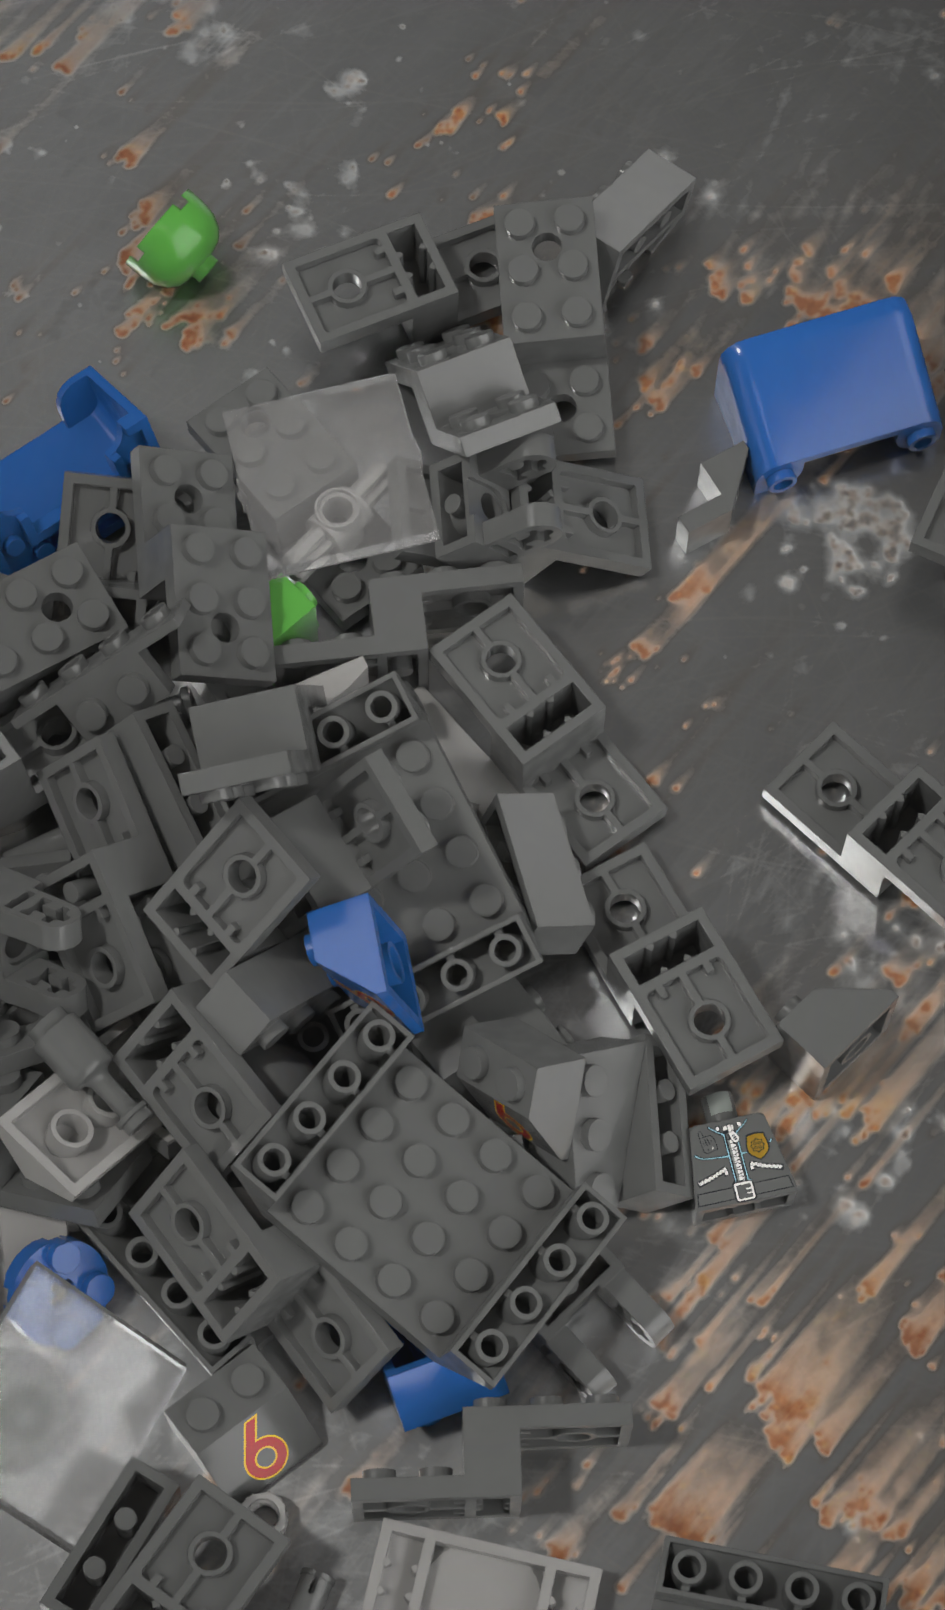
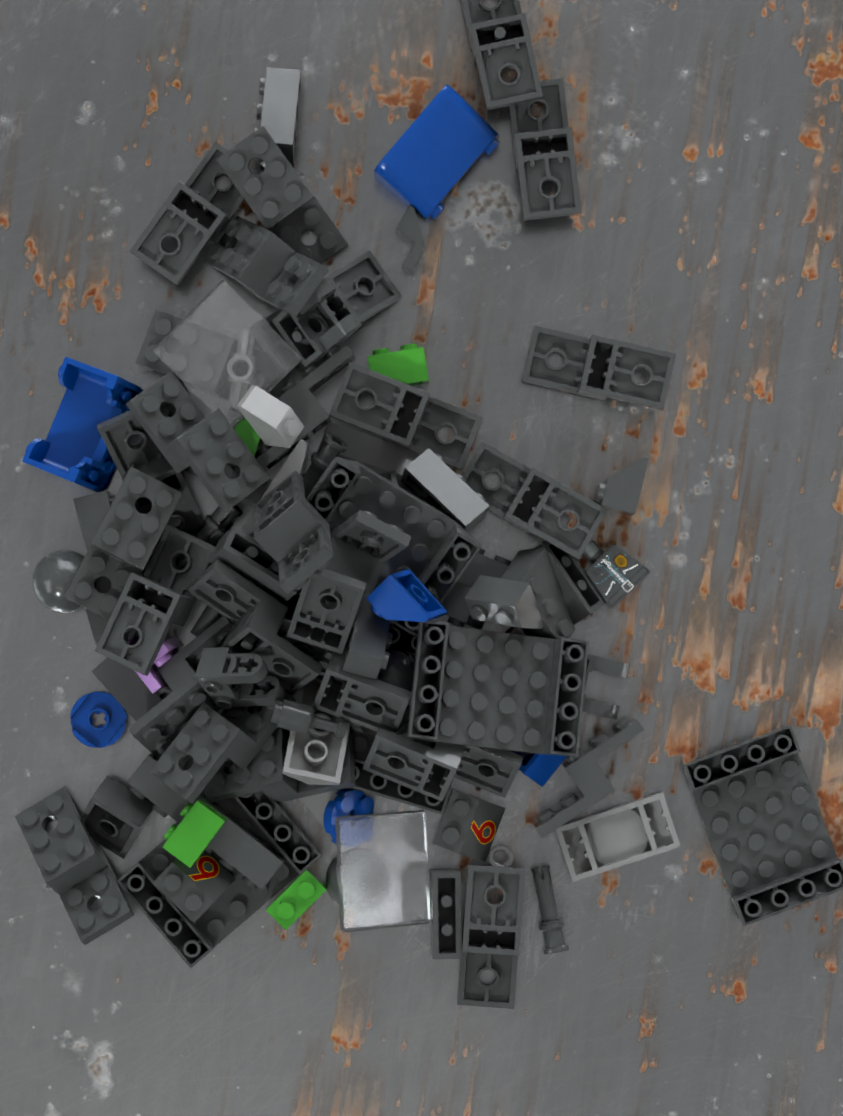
camera: 30 degrees left, 20 degrees up
dark grey bracket [10,597,191,742] -> none
bright green cylinder [125,189,219,288] -> none
none -> light grey slope [237,385,305,448]
none -> bright green brick [367,343,429,386]

